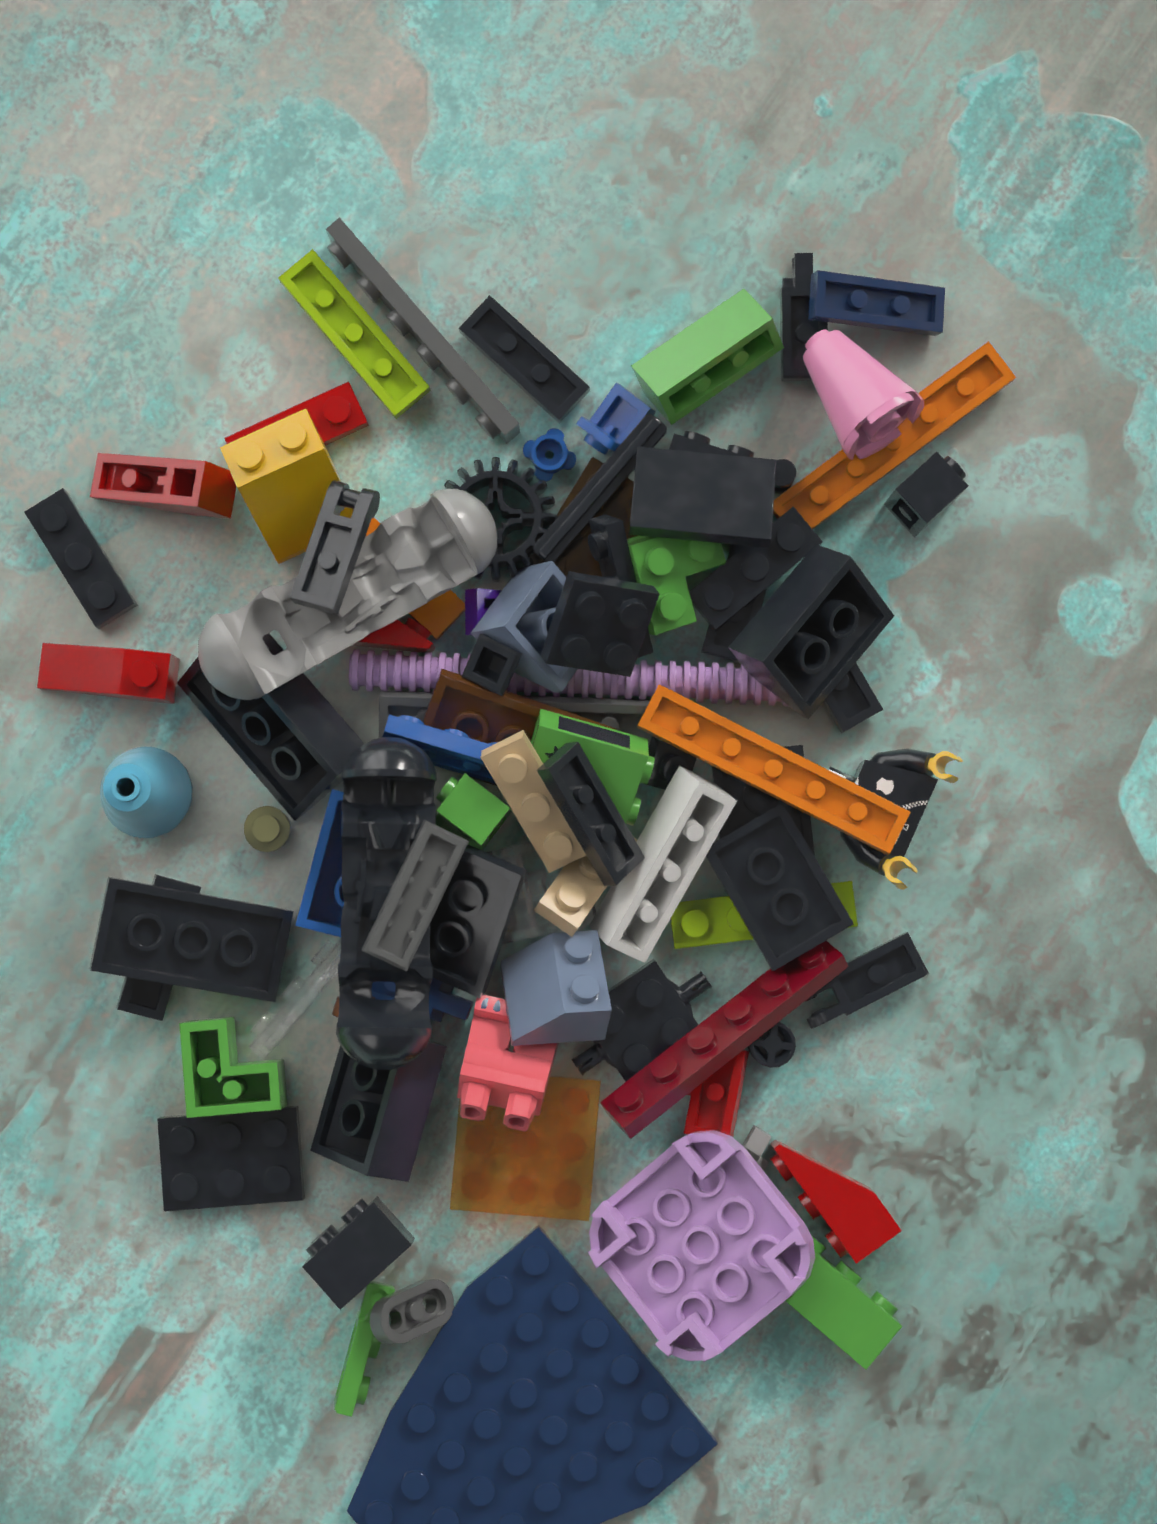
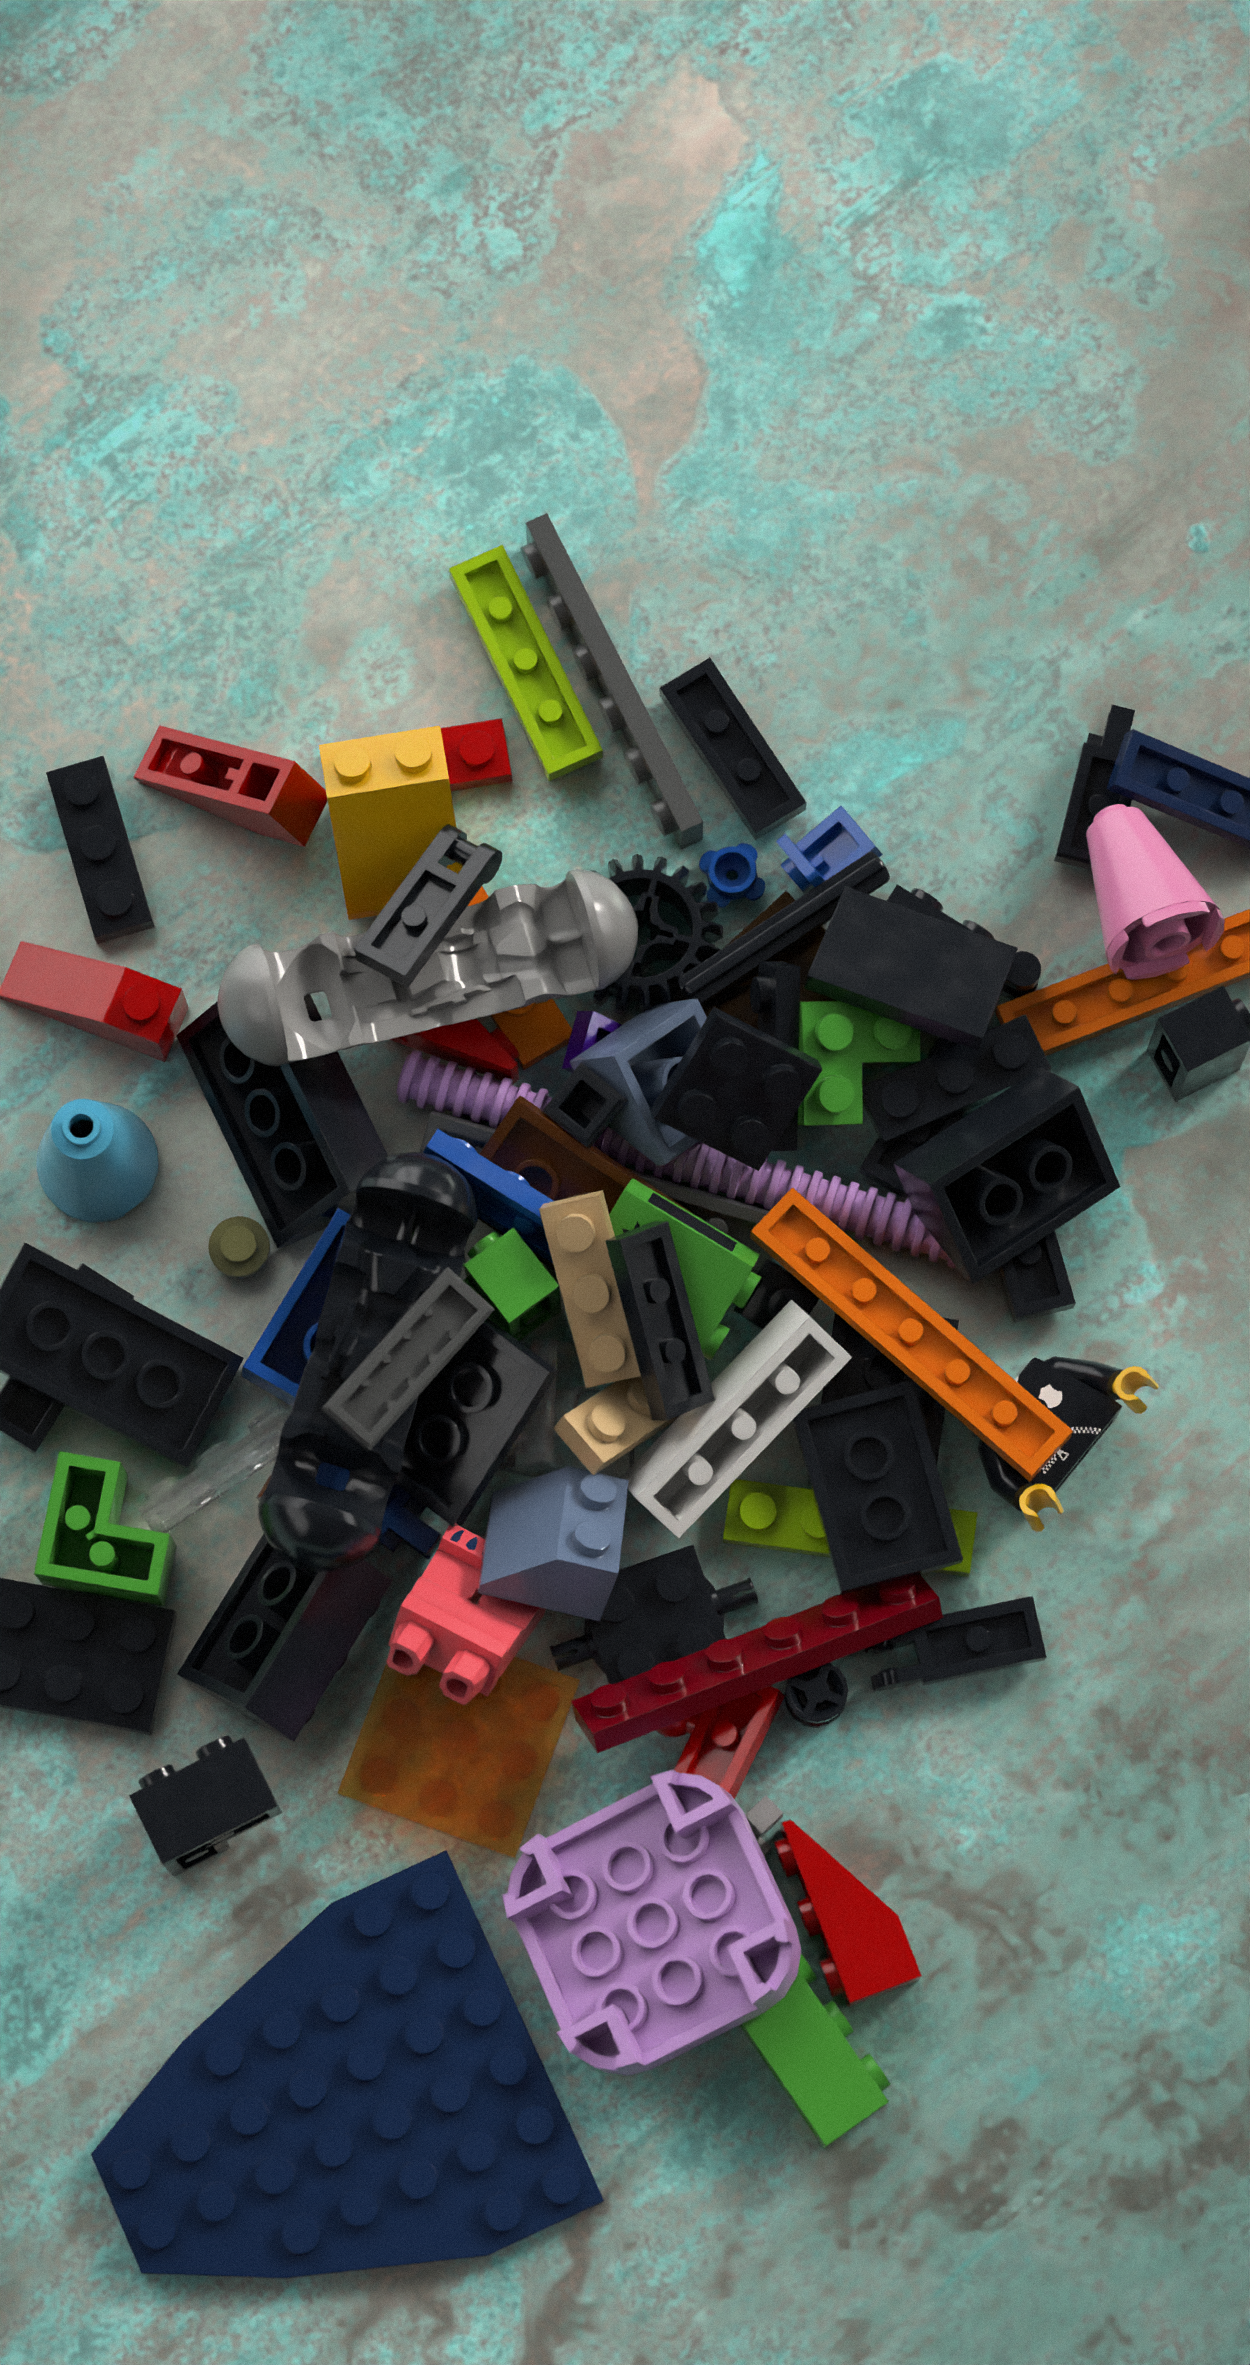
camera: 15 degrees right, 10 degrees down
bright green hinge [334,1281,395,1417] -> none
dark grey plate [370,1279,454,1345] -> none
bright green brick [631,289,784,425] -> none

